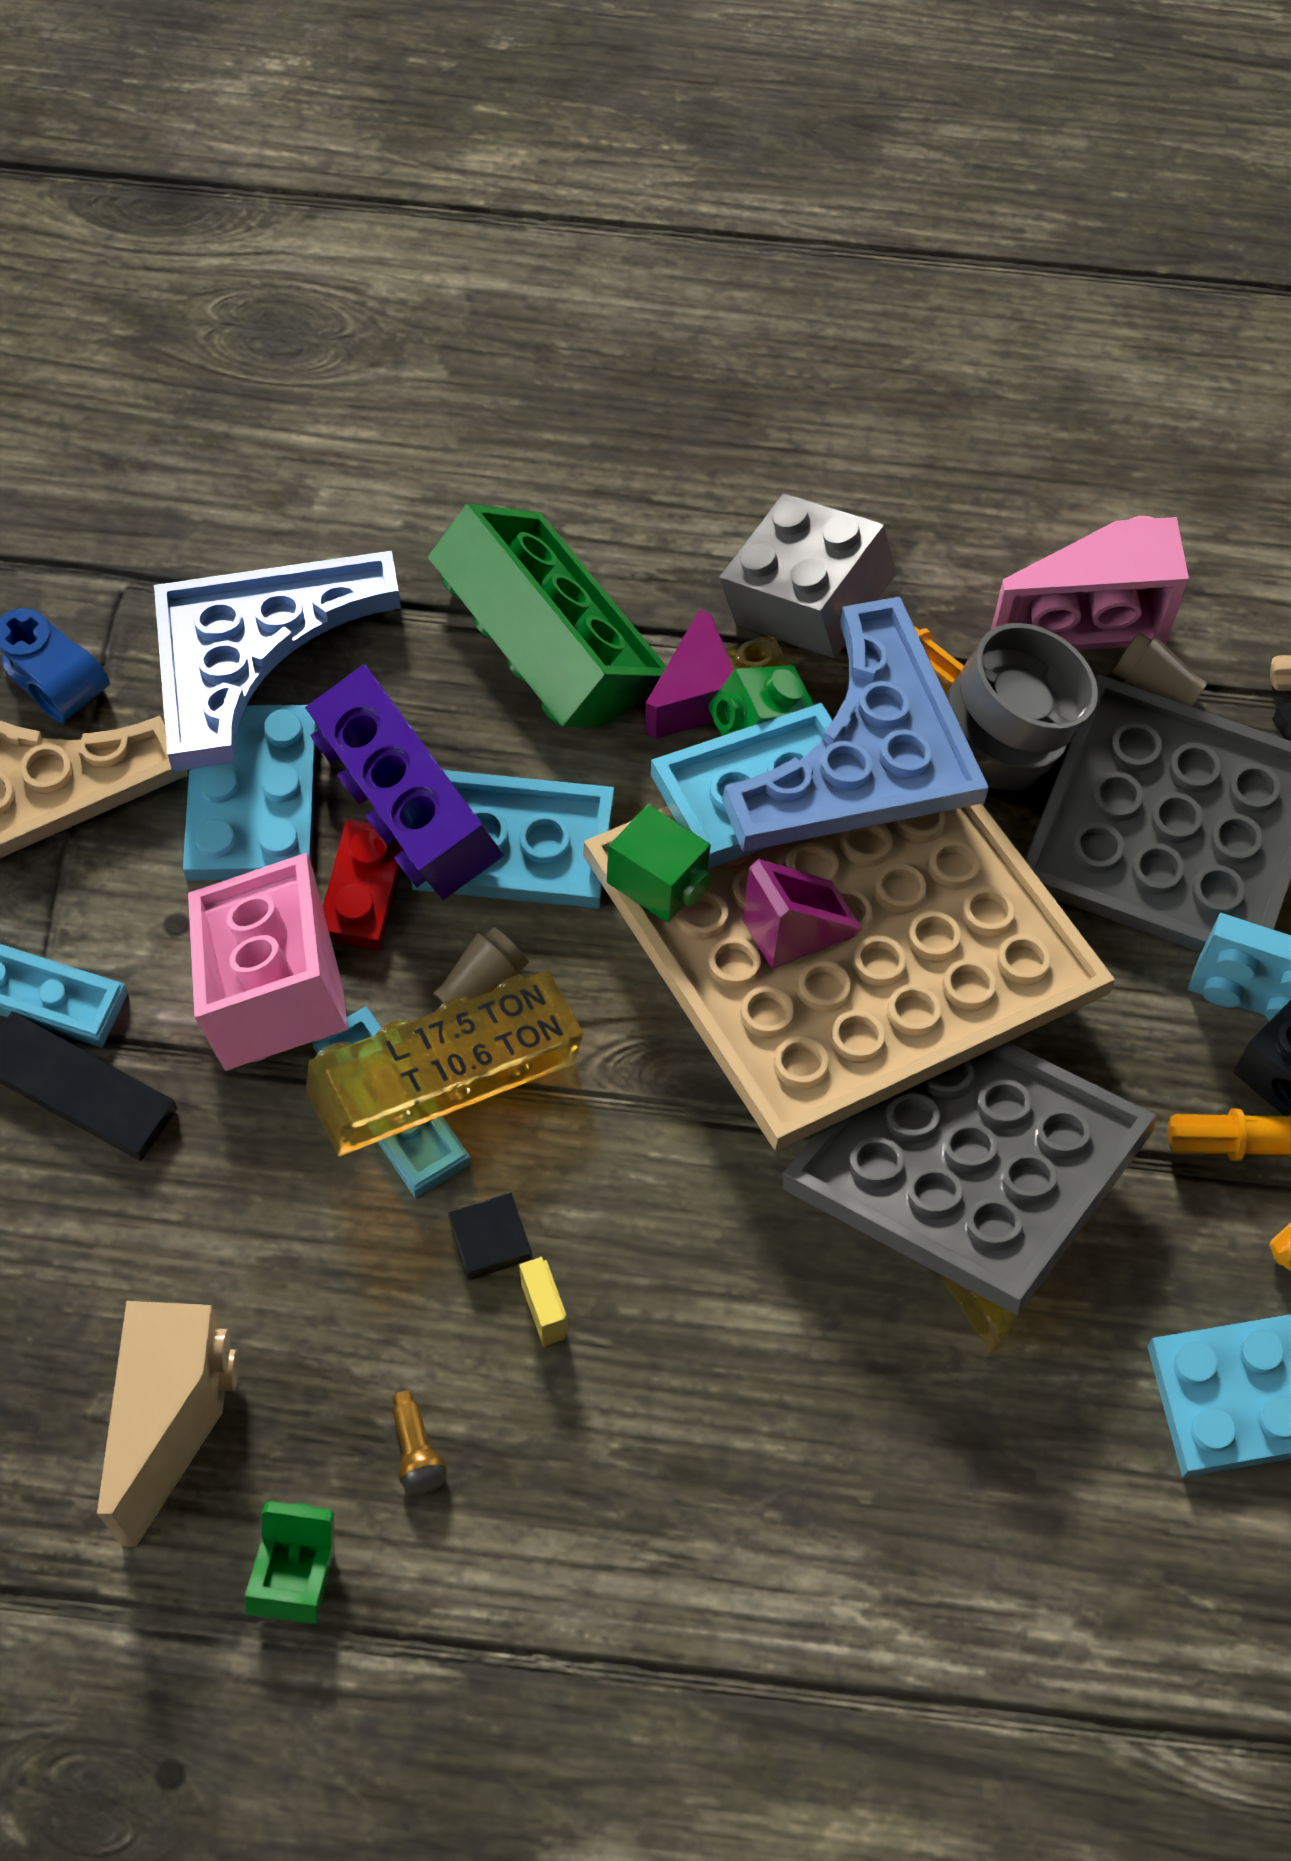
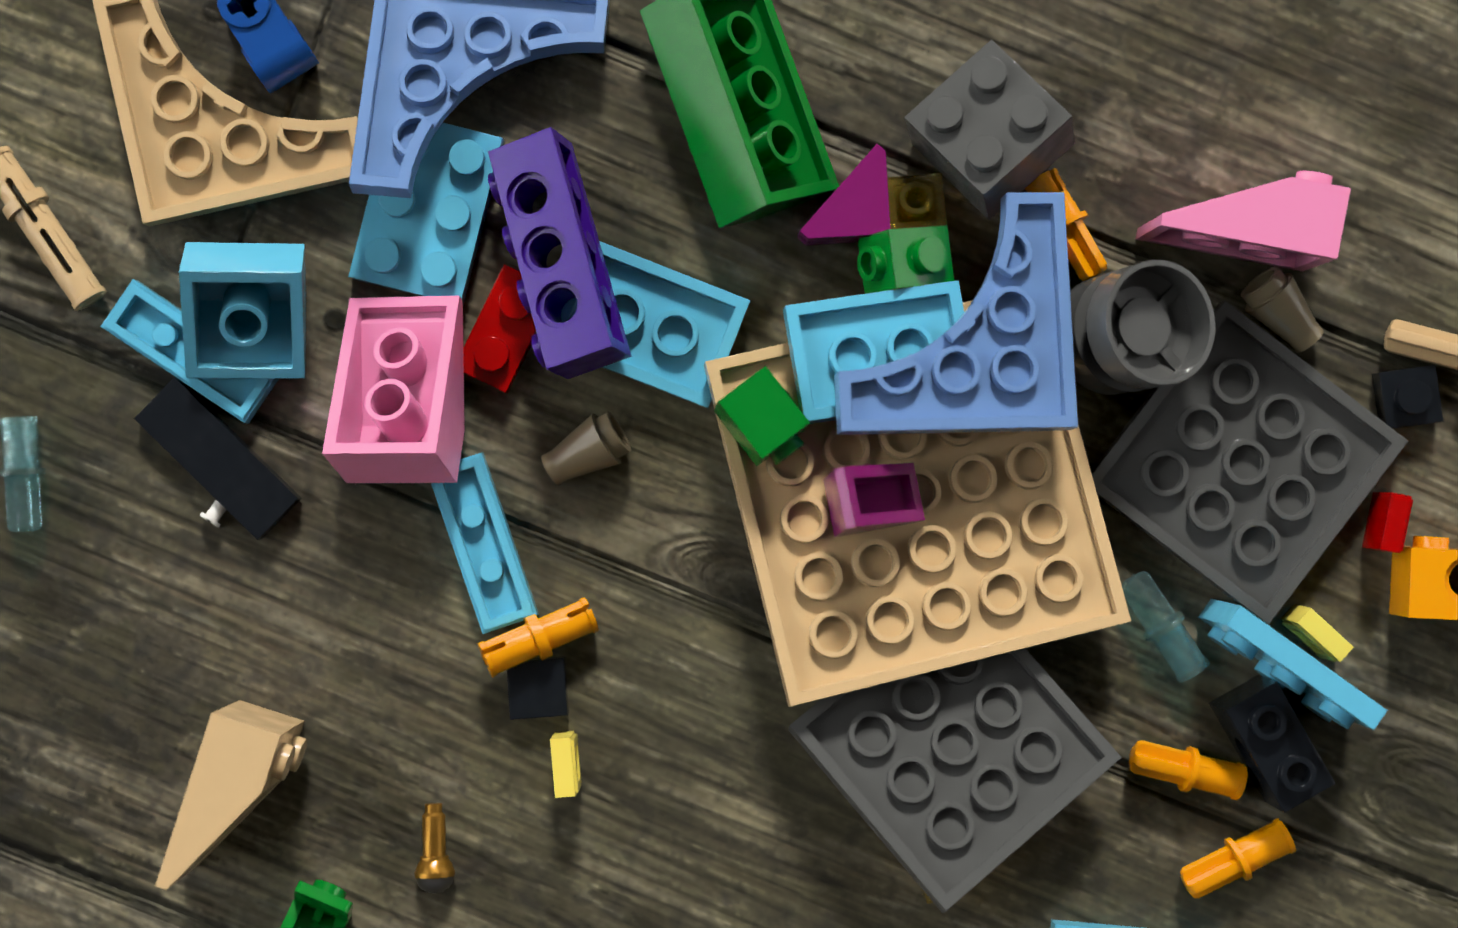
camera: 20 degrees right, 25 degrees up
clear yellow brick [306,970,583,1157] -> none
none -> medium azure slope [179,242,306,378]
none -> white piece [199,500,227,528]
none -> light orange pin [477,597,599,678]
none -> clear light blue axle [1121,571,1210,682]

